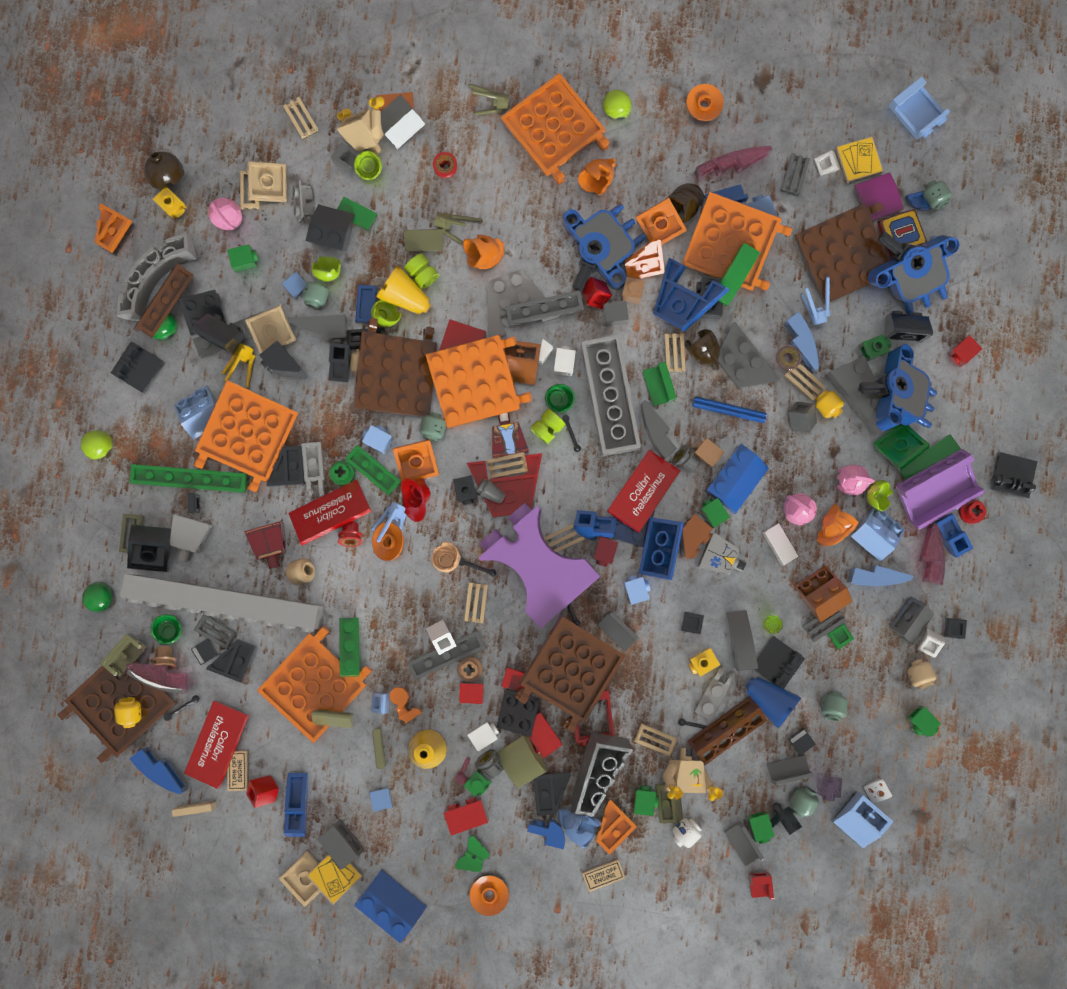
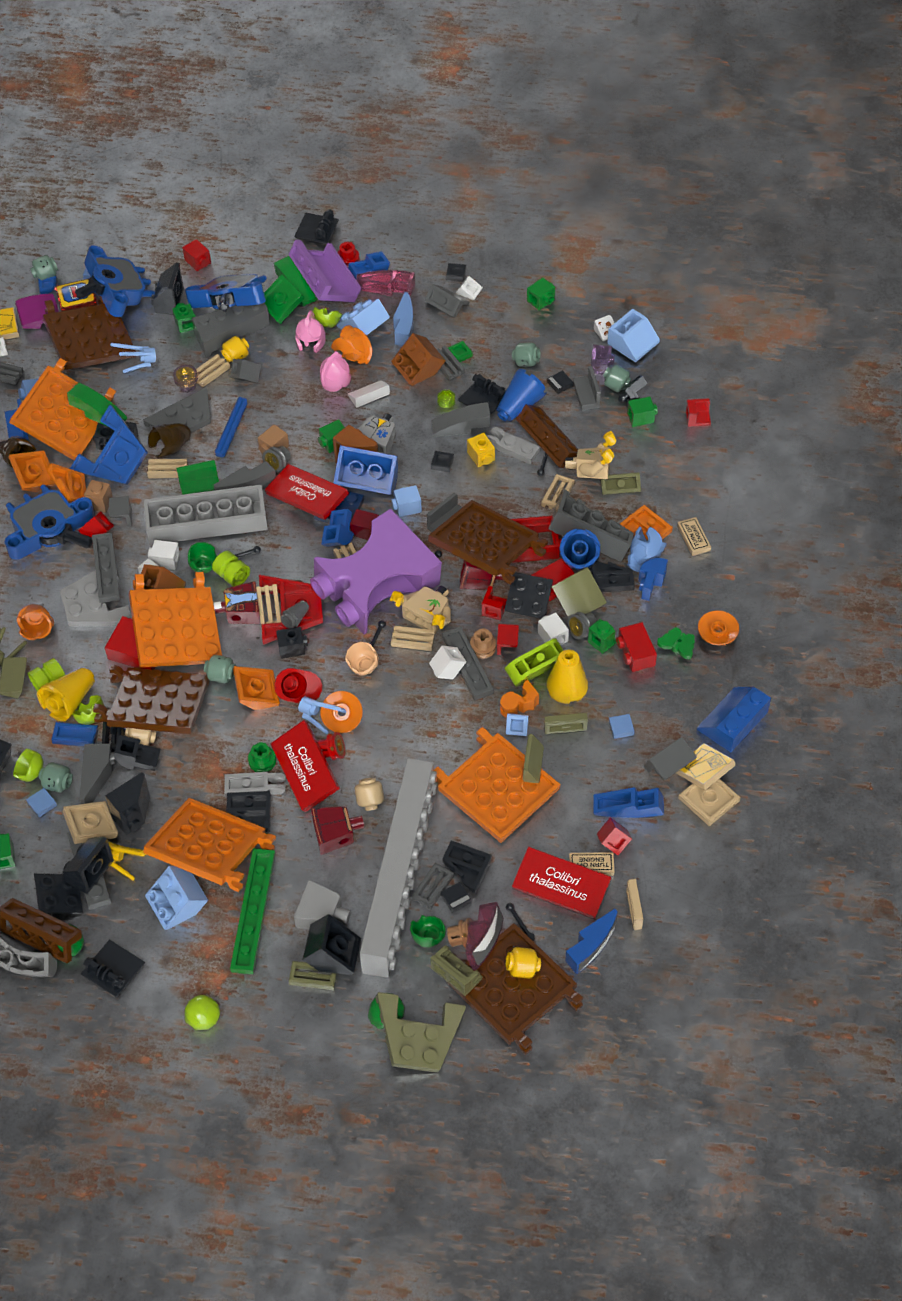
camera: 85 degrees left, 30 degrees down
black tile [187,493,200,514] -> none
green plate [339,618,360,677] -> none
green plate [345,445,401,496] -> none
light blue brick [362,425,393,455] -> none
clear pink hand [455,757,471,785] -> none
green brick [633,785,659,816] -> none
white head [672,818,702,848] -> none
blue slope [704,444,769,514] -> none
dark grey panel [724,821,765,866] -> none
medium blue slope [783,312,819,373] -> none
tan head [907,659,936,690] -> none
none -> olive wing [376,992,466,1073]
none -> tan torso [389,586,451,634]
none -> lime brick [504,638,564,687]
none -> blue cone [559,529,600,570]

